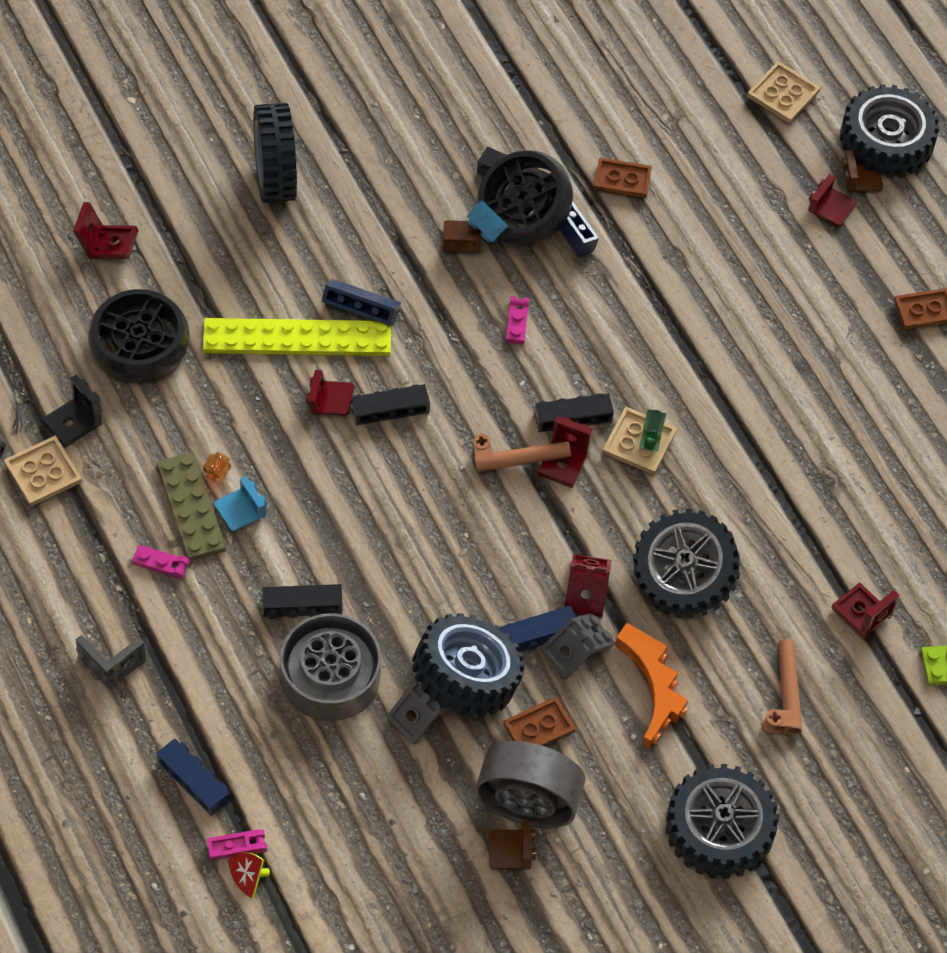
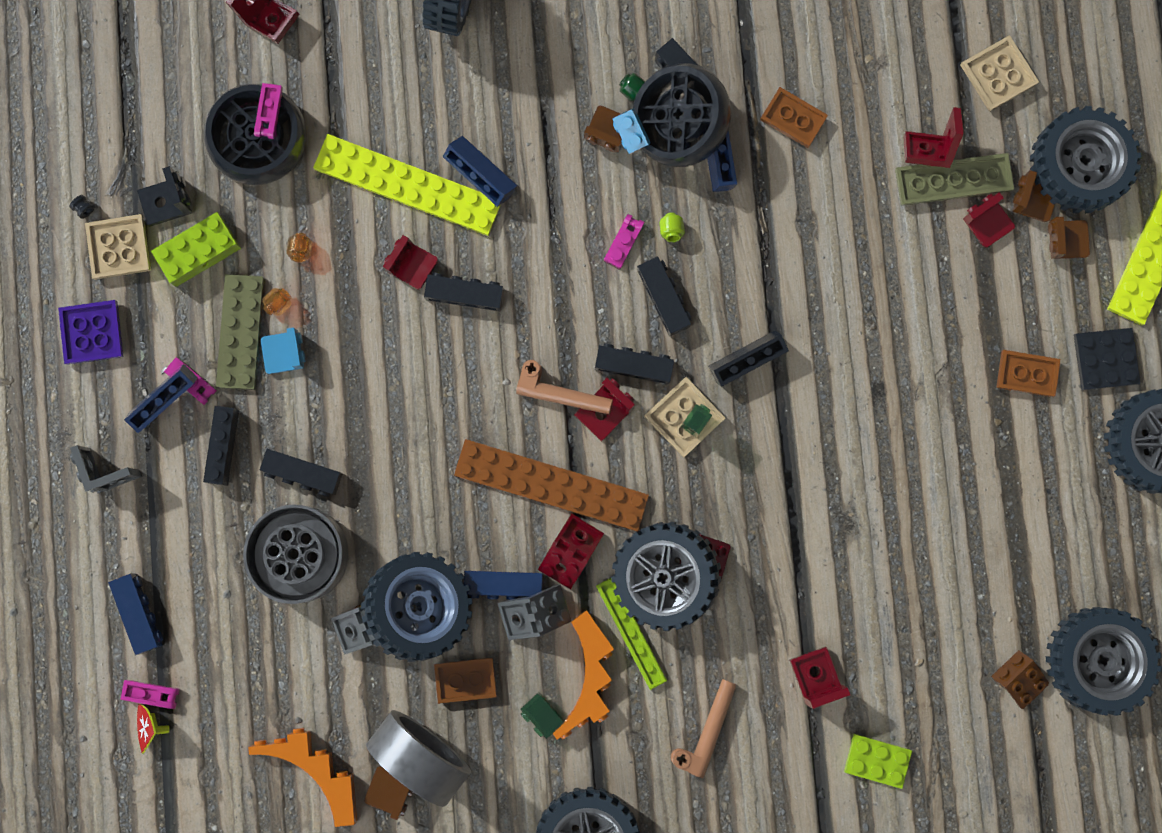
camera: 25 degrees right, 25 degrees up
none -> dark purple plate [58,300,124,365]
none -> dark blue brick [124,364,198,433]
none -> lime brick [151,212,241,287]
none -> black brick [203,406,239,486]
none -> orange arch [248,728,357,827]
none -> dark pink plate [254,83,283,139]
none -> clear orange head [286,233,312,262]
none -> dark orange plate [454,439,649,531]
none -> clear green brick [520,692,564,739]
none -> lime tile [596,578,667,690]
none -> dark green head [619,73,645,101]
none -> black brick [637,256,692,337]
none -> lime head [659,213,685,242]
none -> black brick [708,331,789,387]
none -> olive plate [895,153,1014,206]
none -> dark red bracket [904,107,963,168]
none -> reddish brown bracket [1048,217,1090,259]

